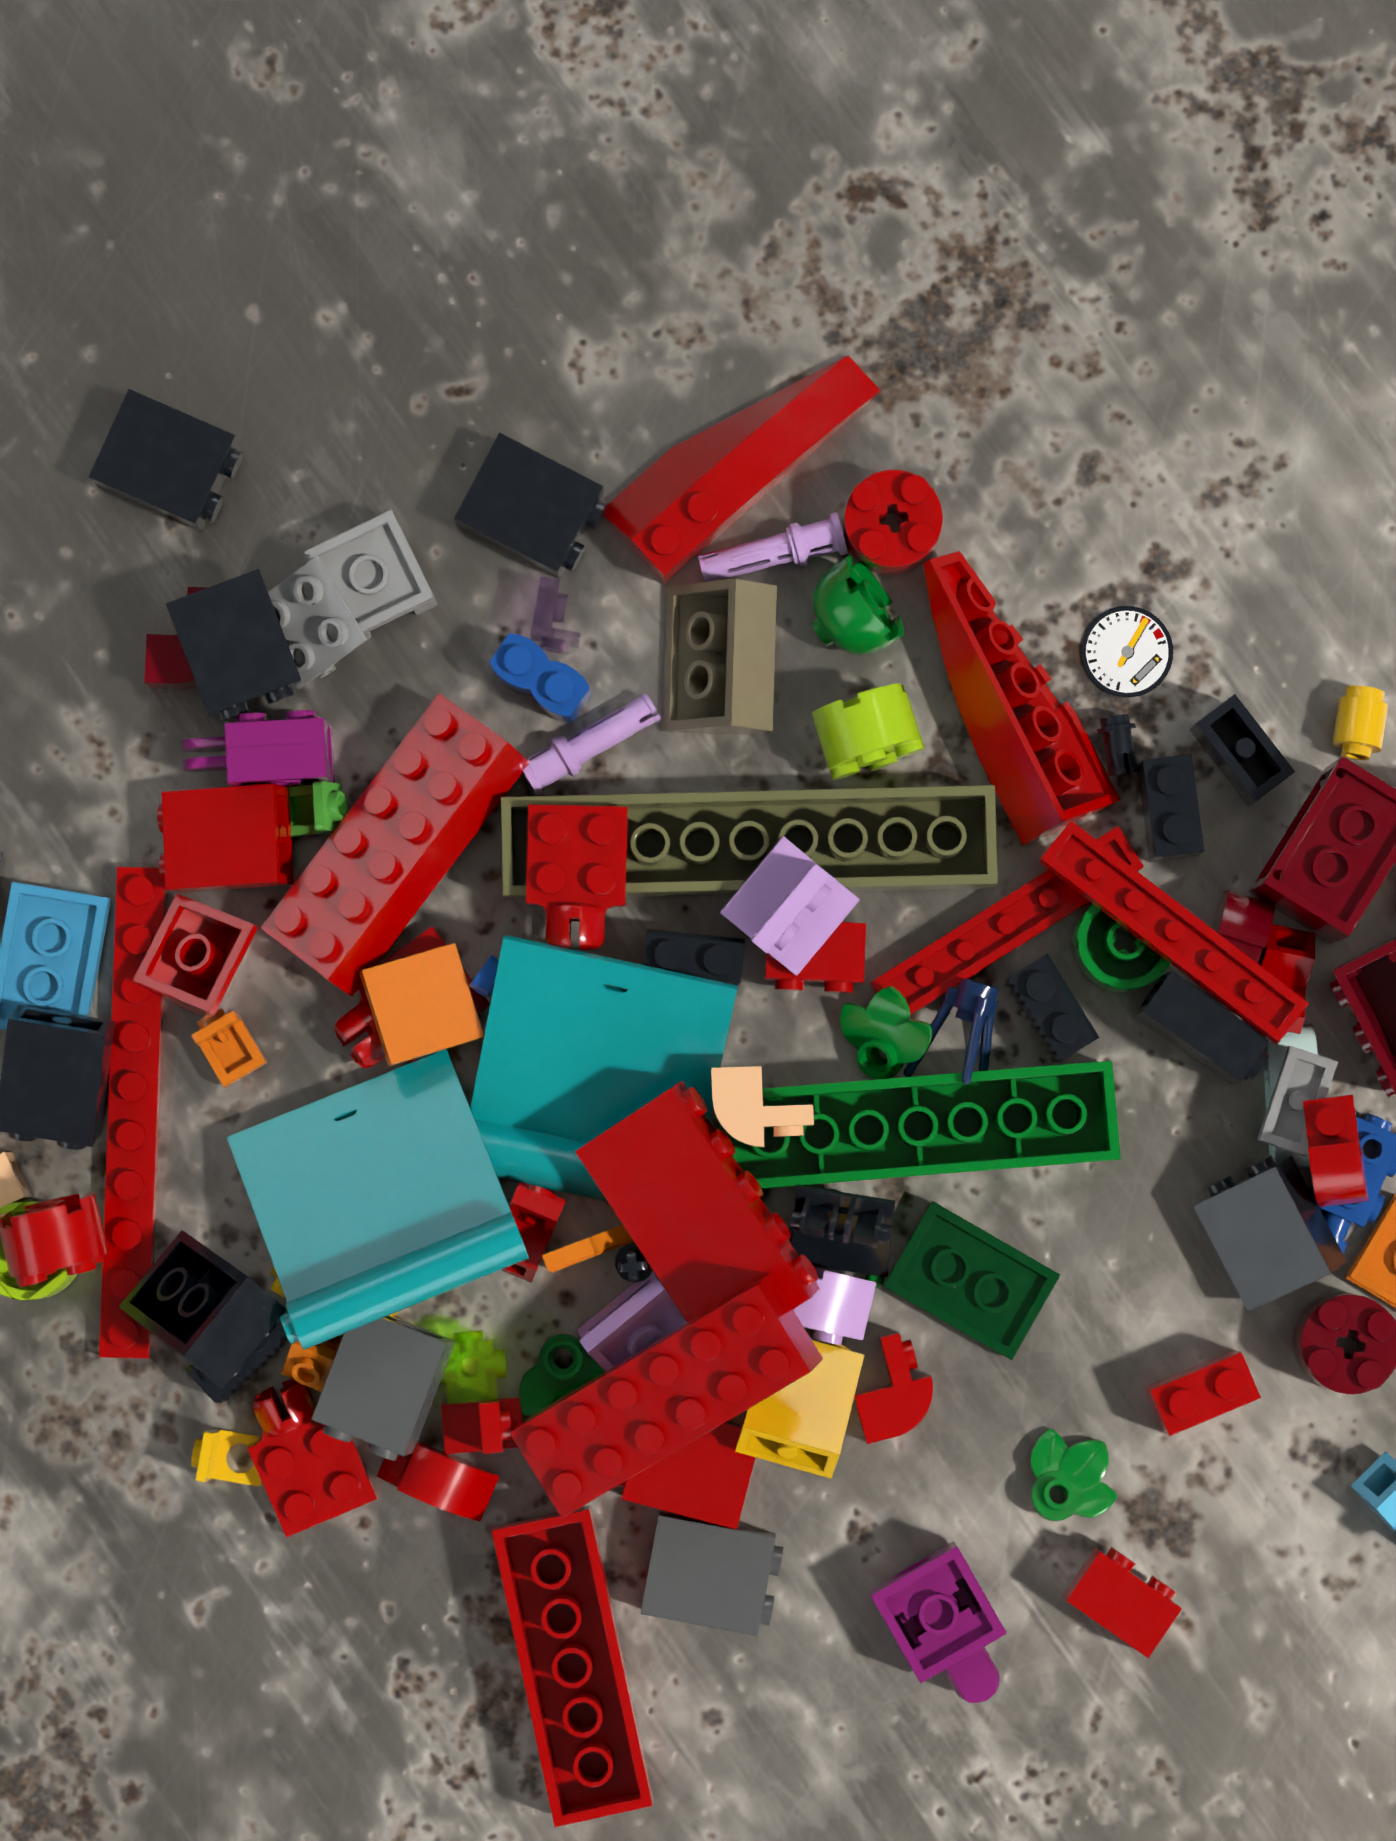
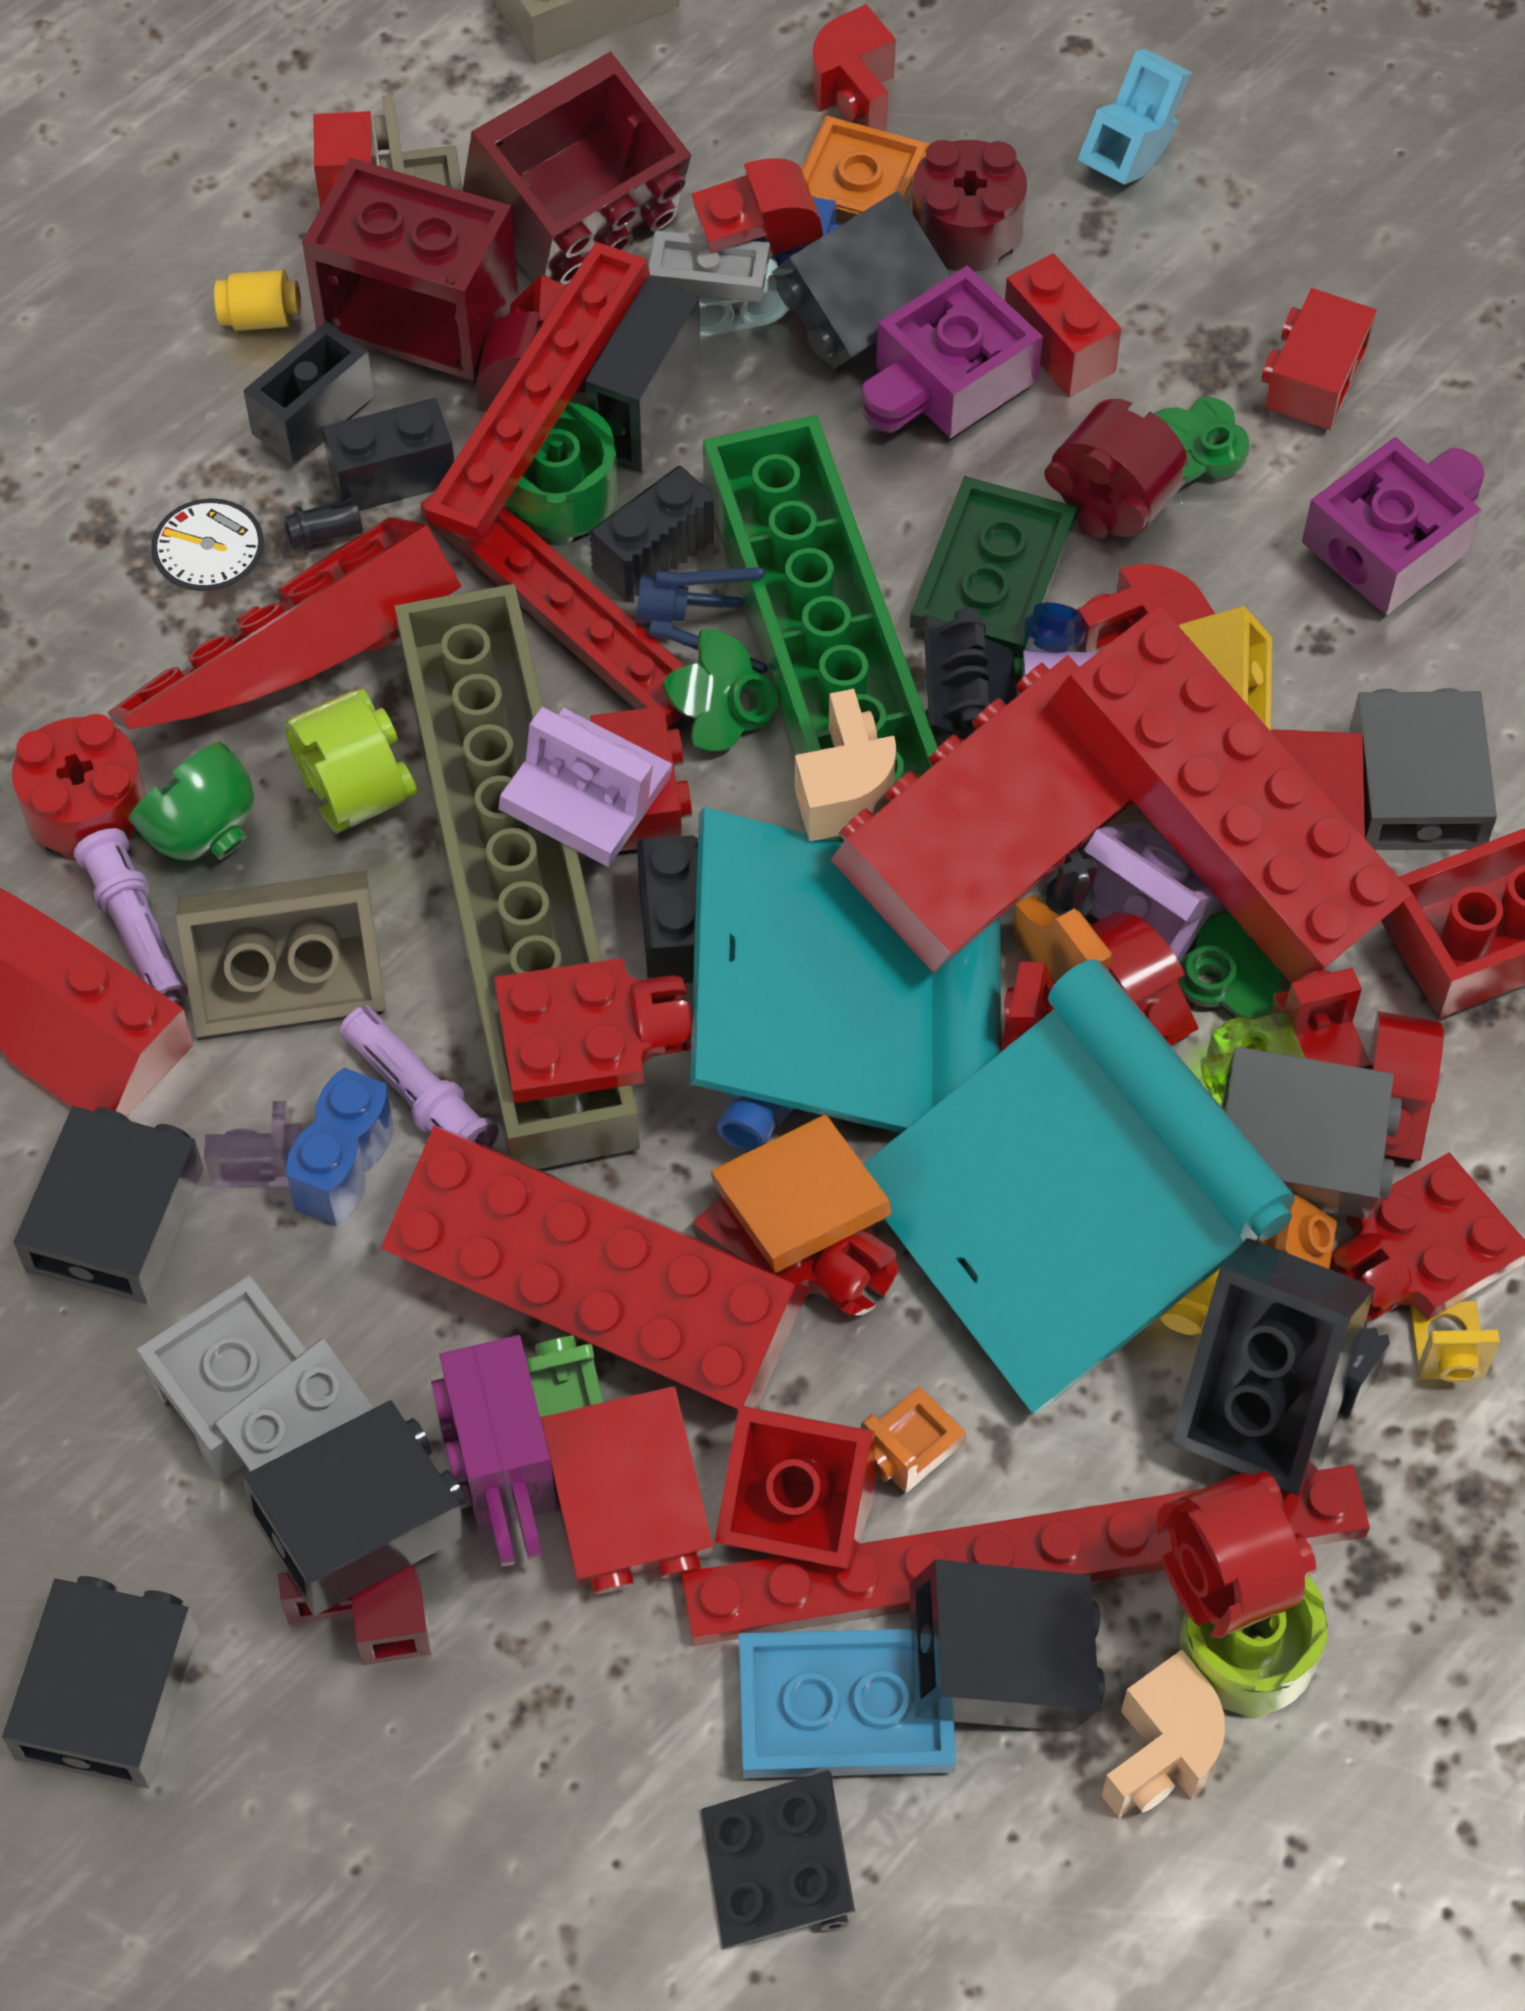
camera: 105 degrees left, 25 degrees down
none -> magenta brick [862,265,1043,438]
none -> clear blue plate [1024,602,1085,653]
none -> dark red brick [1044,399,1188,539]
none -> red brick [1091,912,1199,1046]

